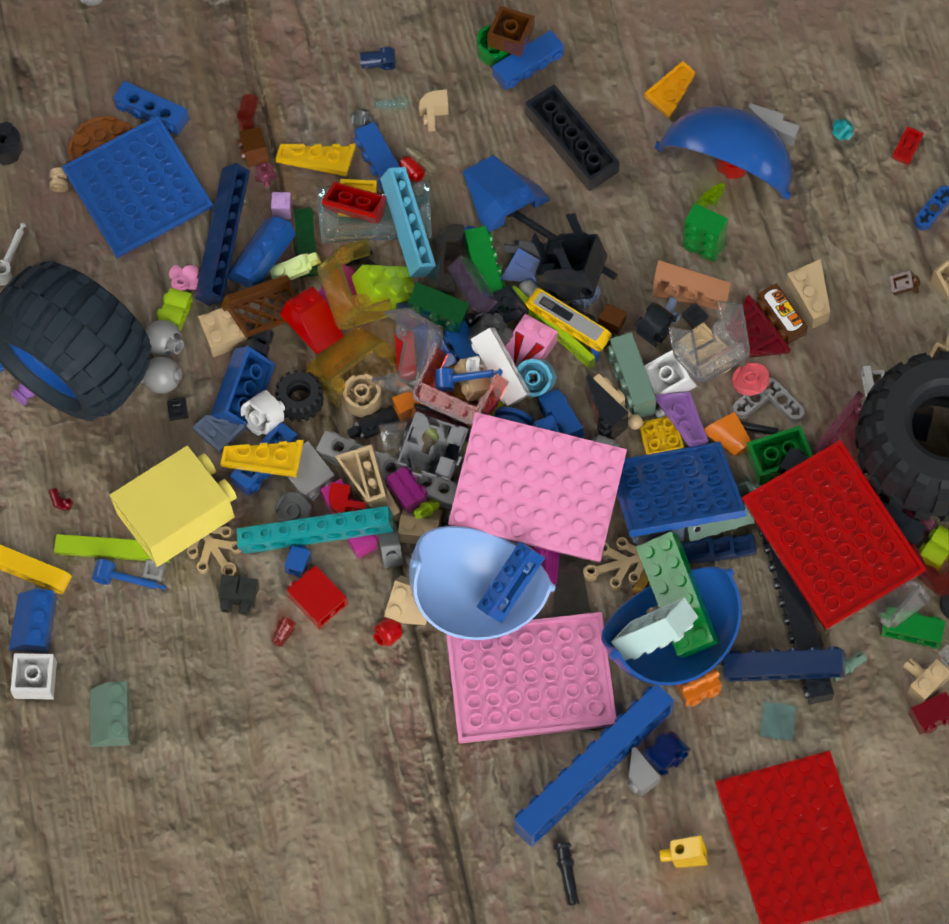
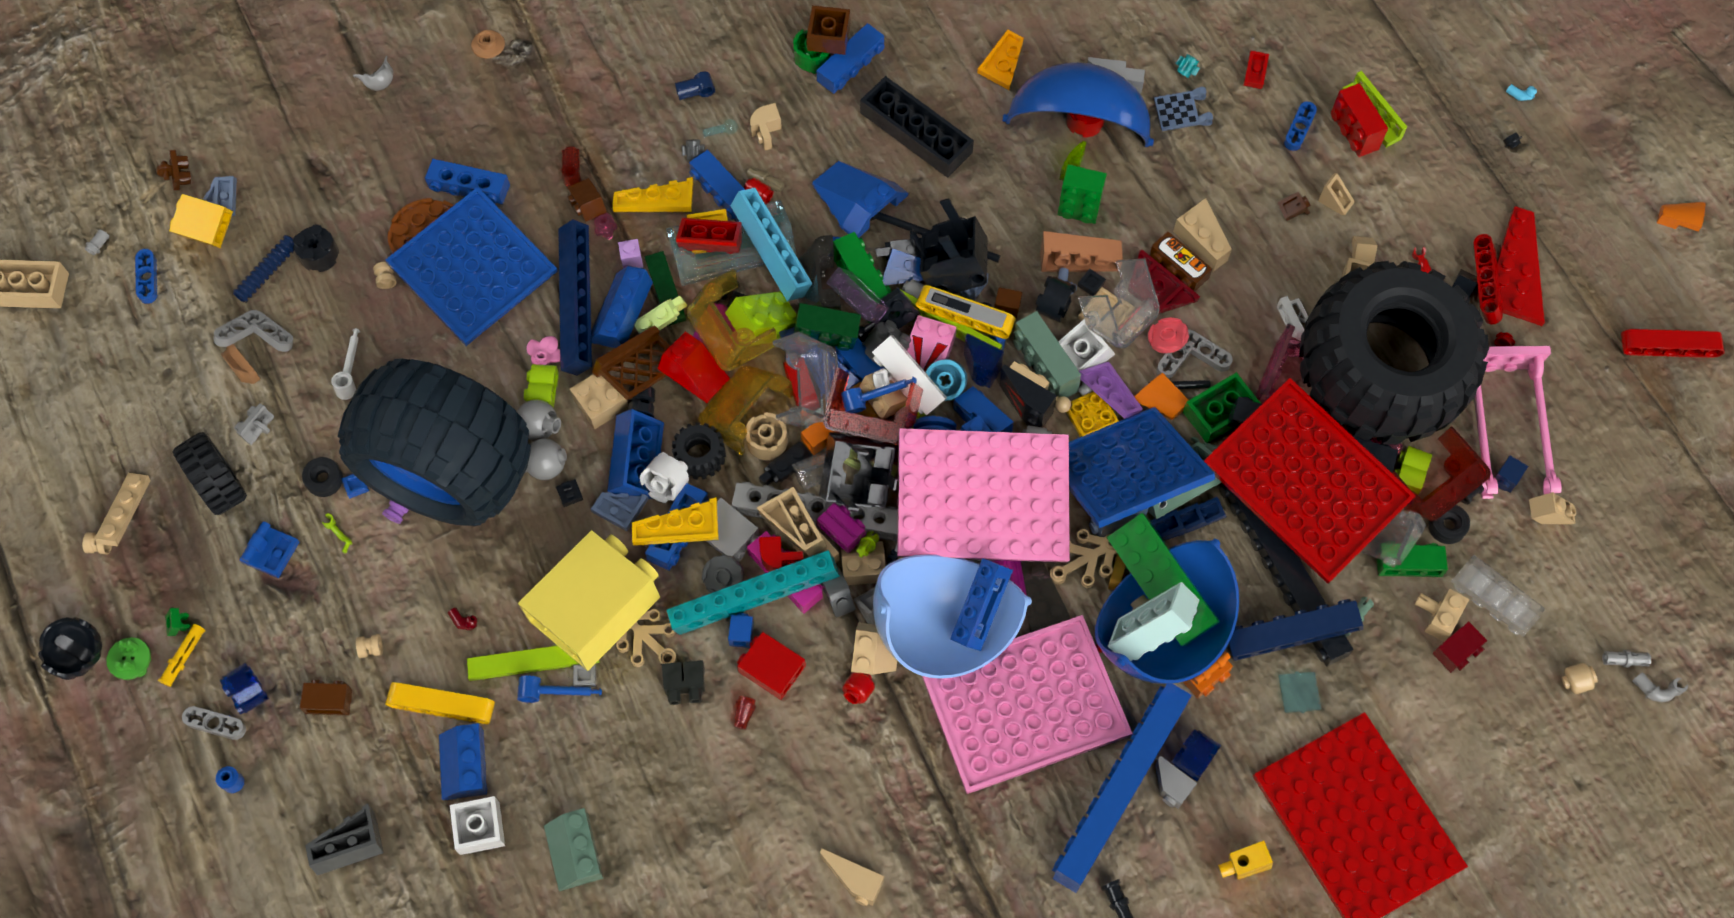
camera: 15 degrees left, 0 degrees up
none -> tan slope [820,849,884,906]
none -> clear blue slope [964,333,1004,388]
none -> sand blue flag [1154,87,1213,131]

